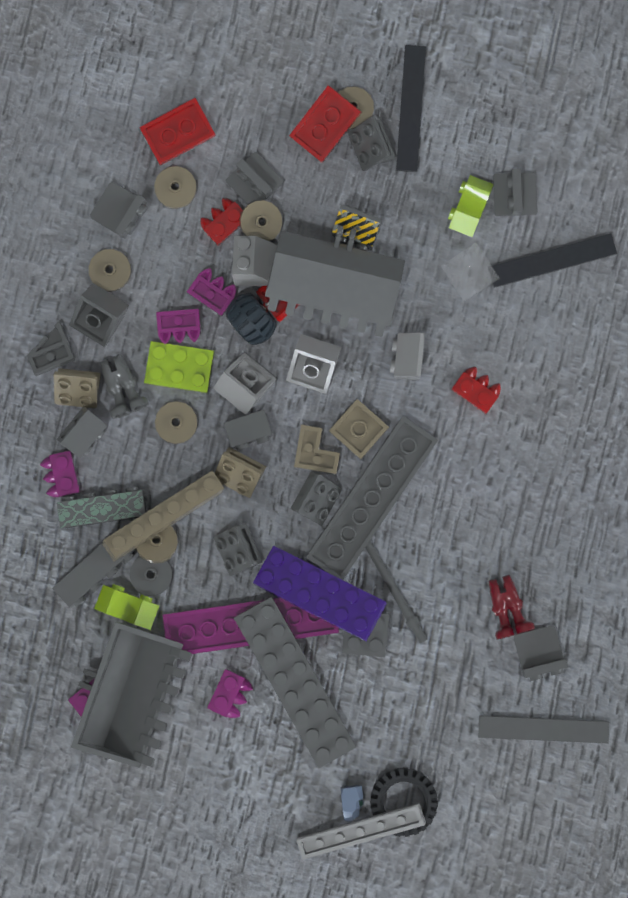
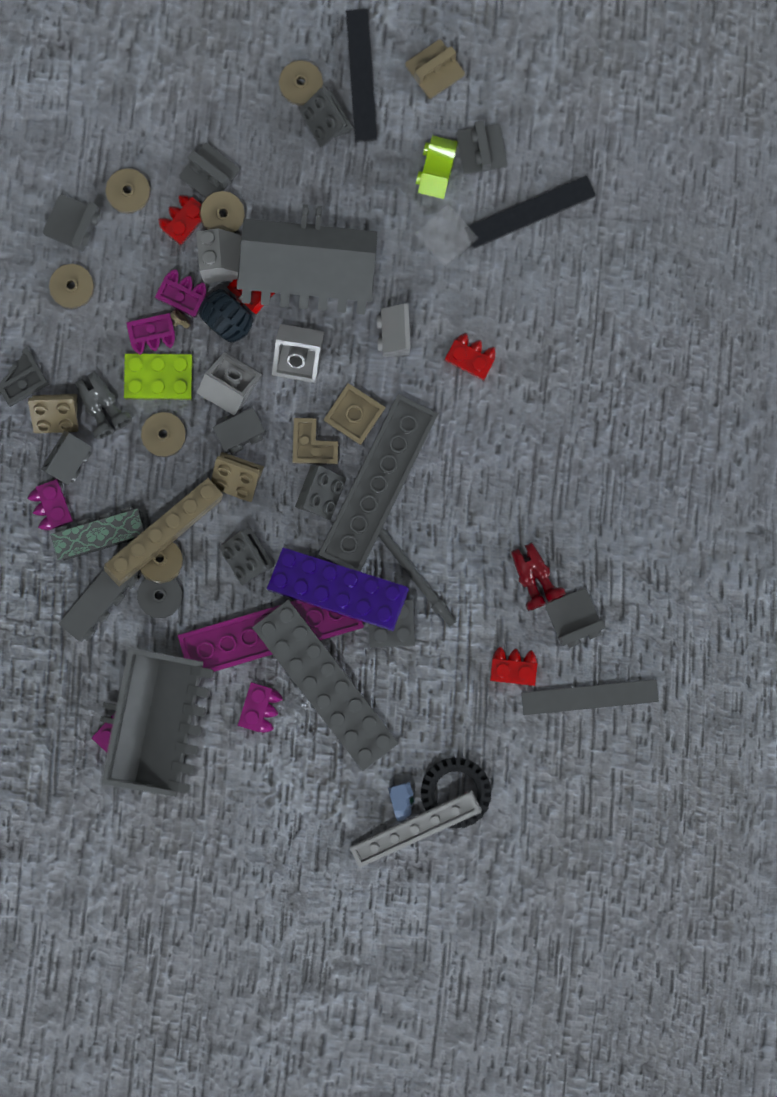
camera: 20 degrees left, 0 degrees up
dark grey slope [69,283,129,347] -> none
lime brick [94,584,159,630] -> none
red plate [139,98,216,166] -> none
red plate [289,85,362,163] -> none
slope [332,204,382,251] -> none
none -> dark tan piece [170,309,191,329]
none -> dark tan bracket [405,39,465,99]
none -> red plate [490,647,538,686]

